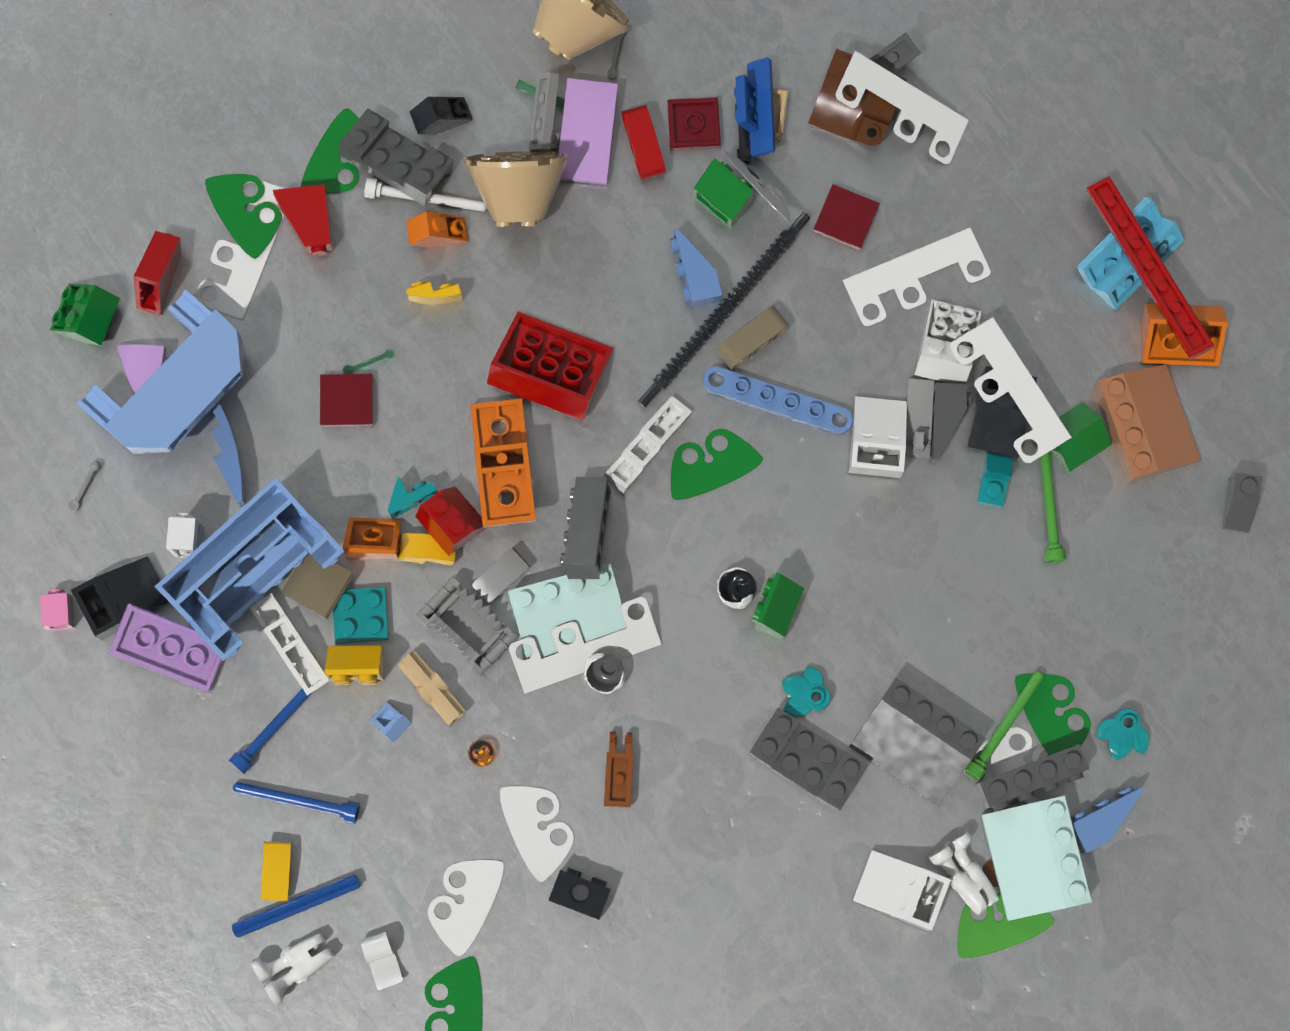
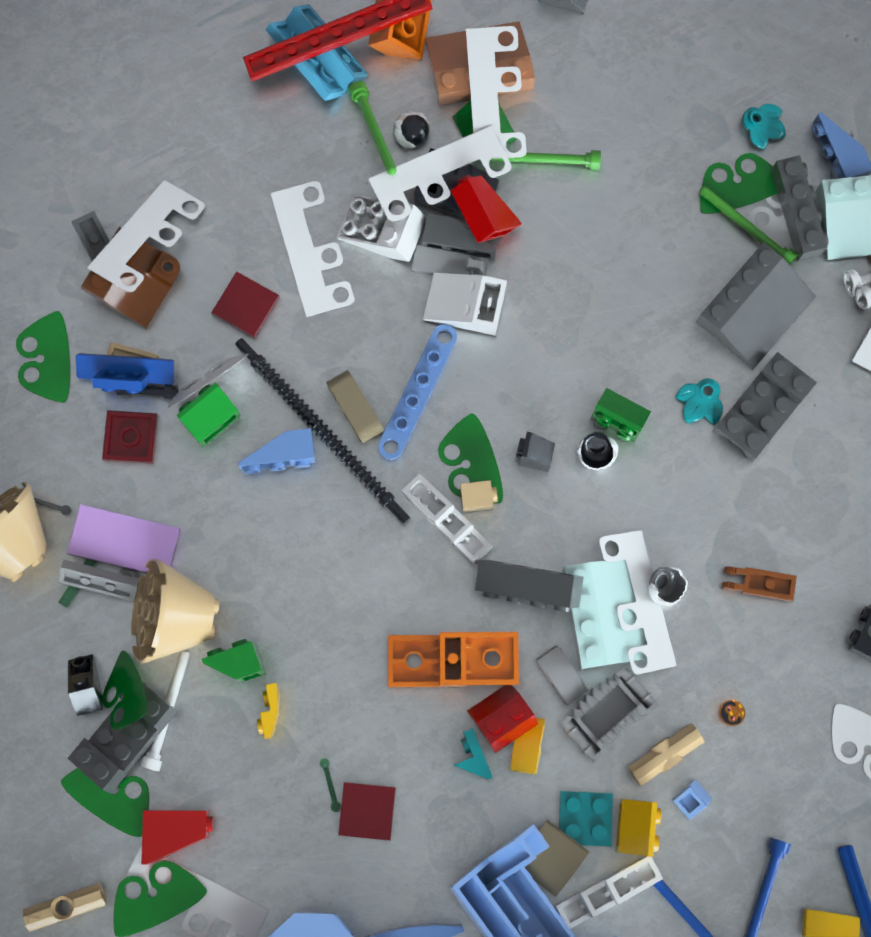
camera: 80 degrees left, 0 degrees up
orange slope [343,517,402,560] -> none
orange slope [406,211,468,248] -> none
red slope [486,311,614,421] -> none
white piece [500,786,574,882] -> none
red beam [621,105,666,180] -> none
teal slope [976,452,1012,509] -> none
none -> green piece [16,311,70,403]
none -> tan piece [23,883,107,932]
none -> green piece [102,650,147,730]
none -> green slope [202,639,266,683]
none -> bright green piece [348,81,397,175]
none -> black hair [393,111,430,149]
none -> red slope [450,175,522,243]
none -> tan brick [460,480,498,513]
none -> white piece [466,26,527,160]
none -> slope [516,432,555,472]

